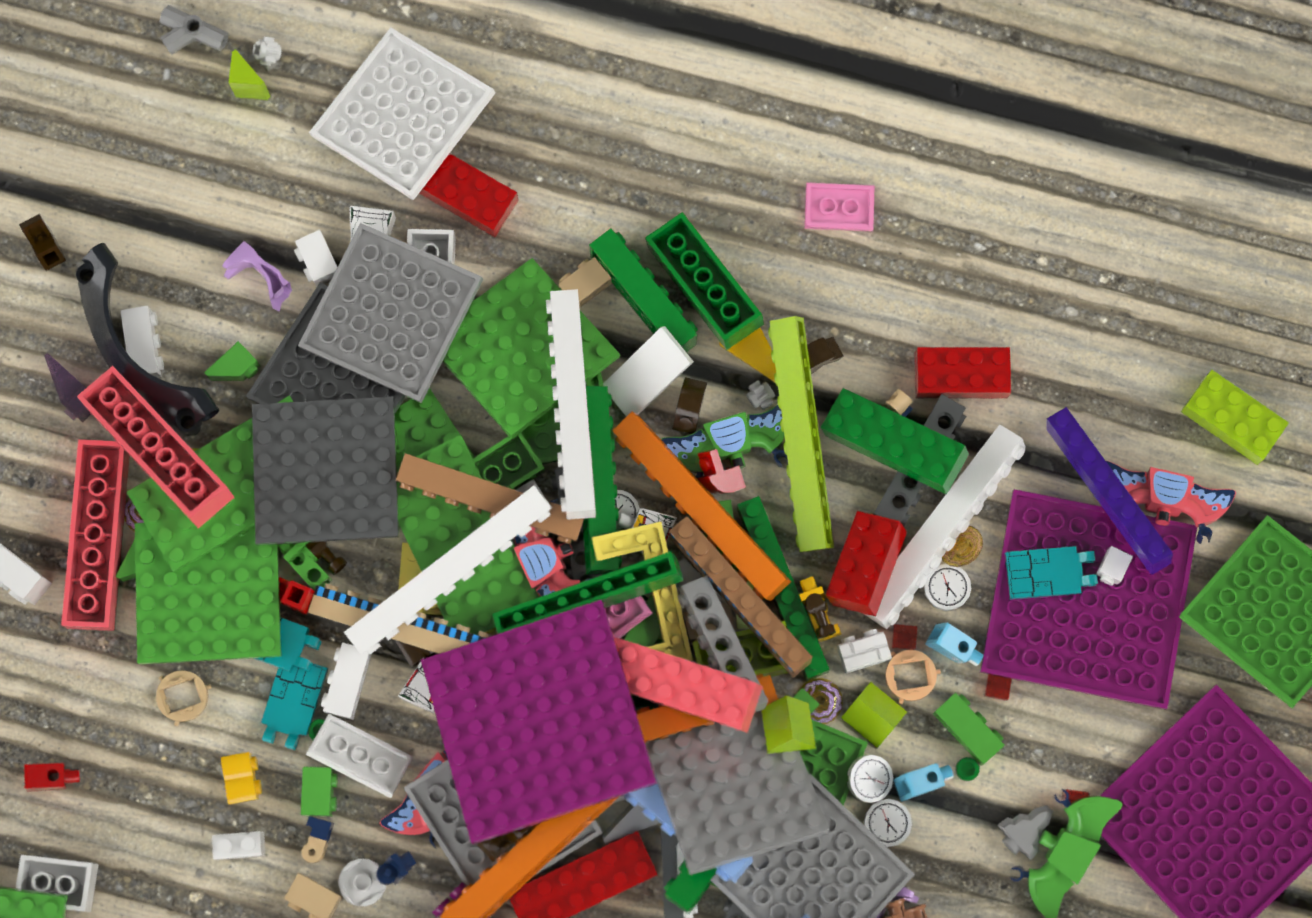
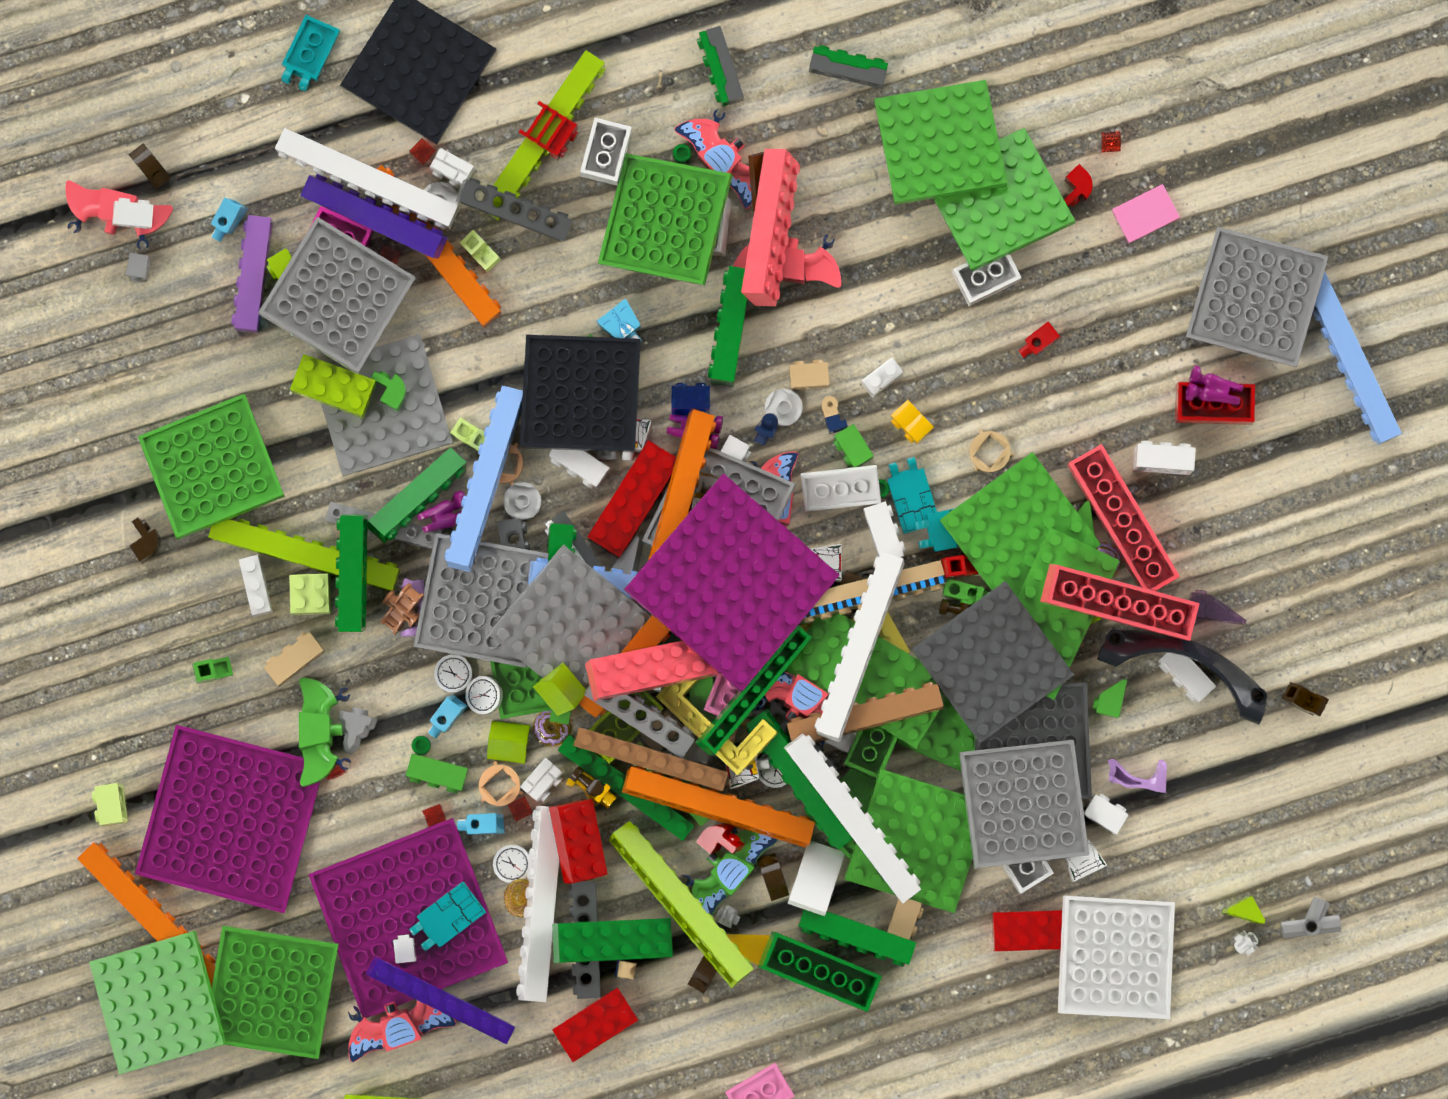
camera: 145 degrees right, 5 degrees up
none -> white brick [721,435,751,462]

